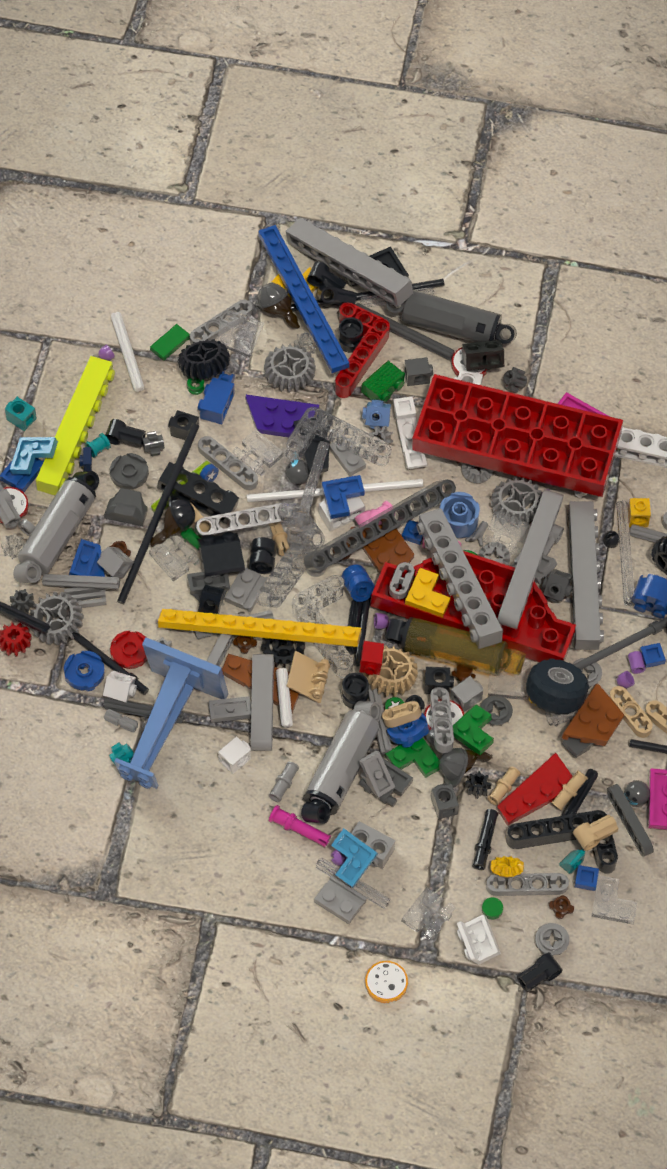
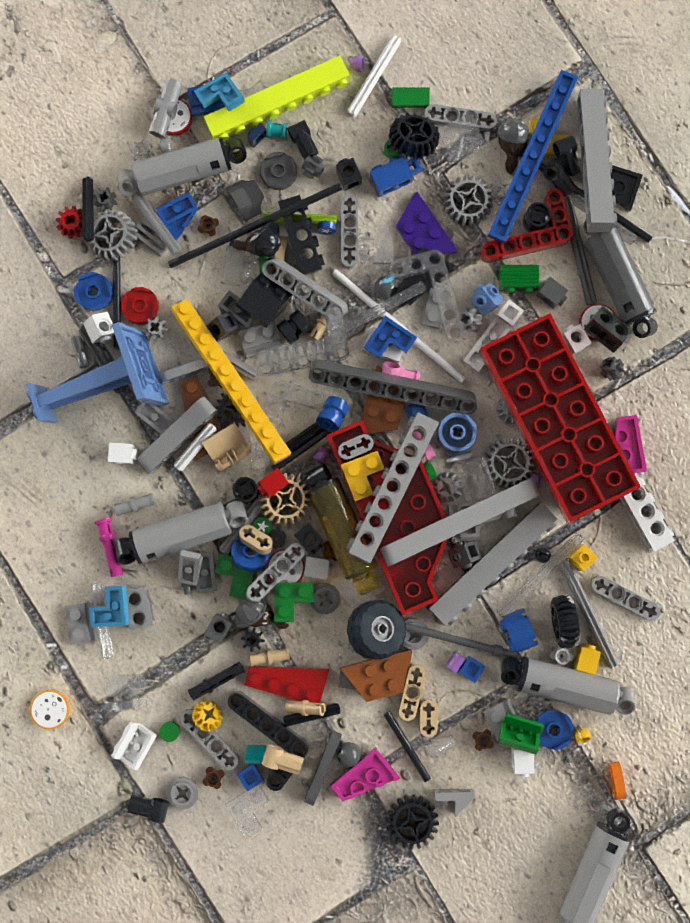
camera: 45 degrees right, 25 degrees up
teal brick [5,396,37,431] -> none
light grey brick [97,546,134,578] -> none
teal gear [109,742,134,766] -> none
medium lavender hinge [617,671,635,689] -> none

